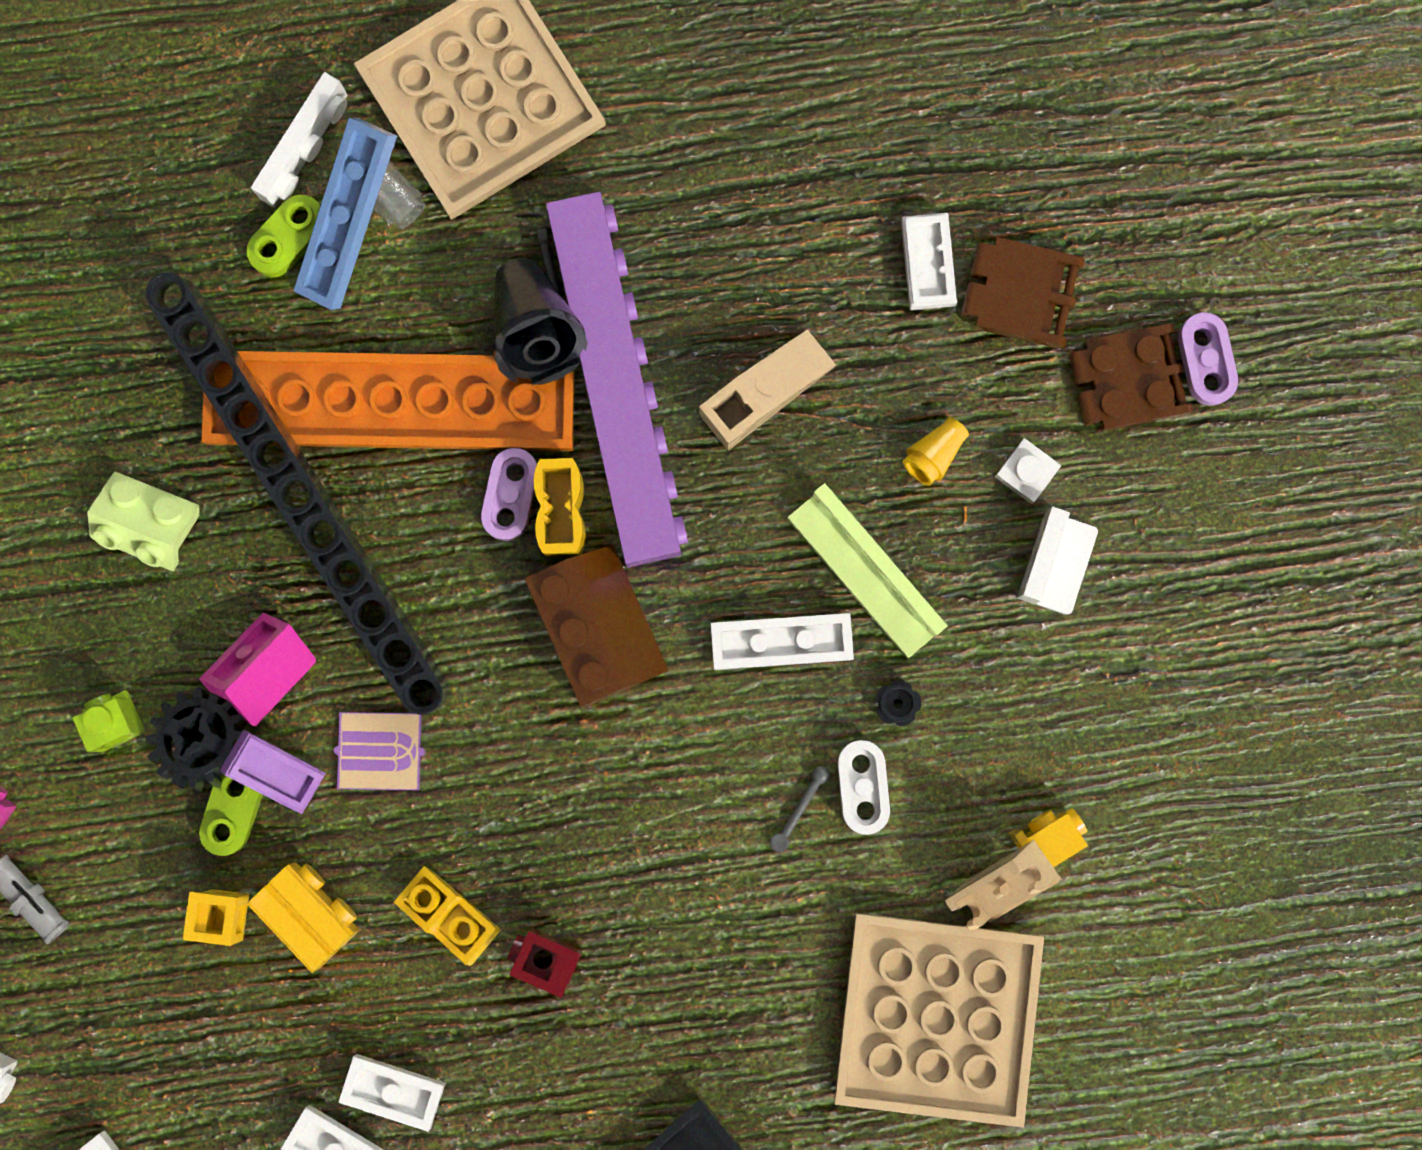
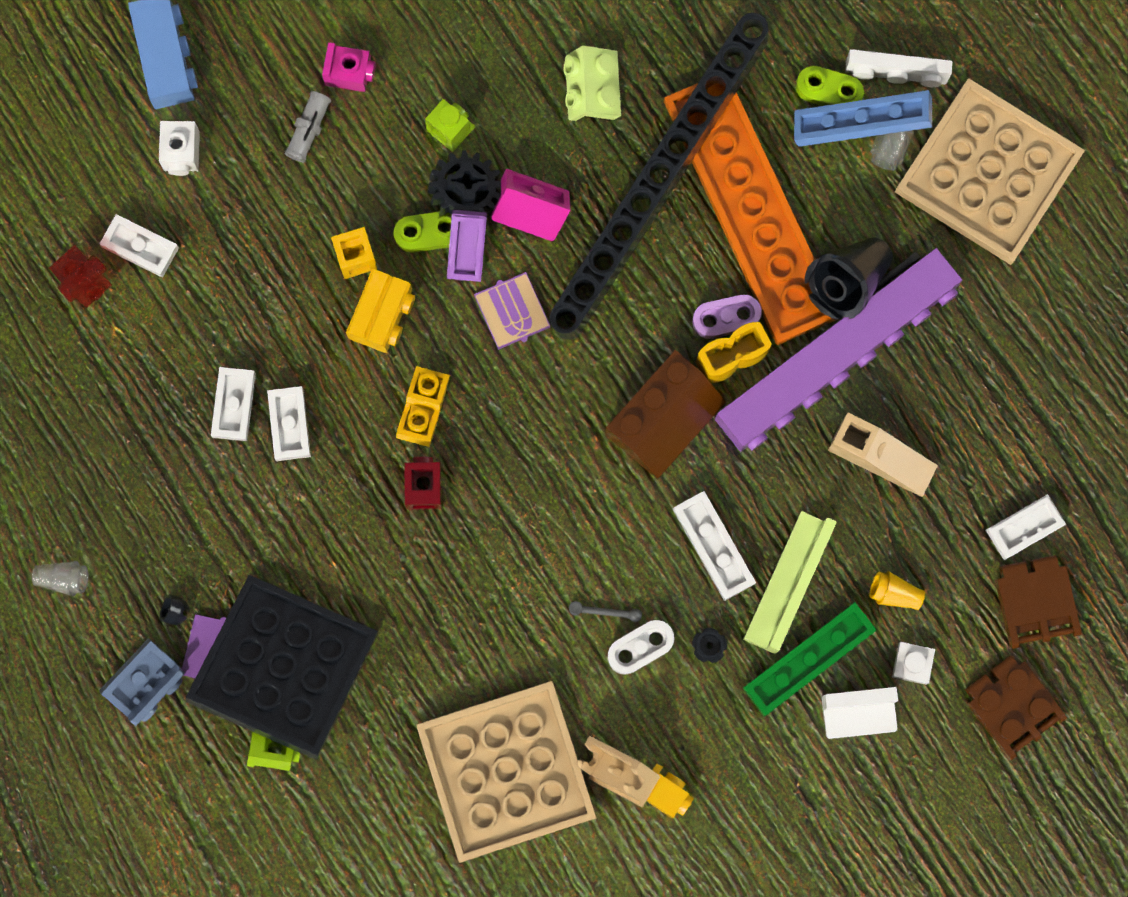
camera: 60 degrees right, 5 degrees down
lavender plate [1178,312,1238,406] -> none
none -> green plate [742,602,877,717]

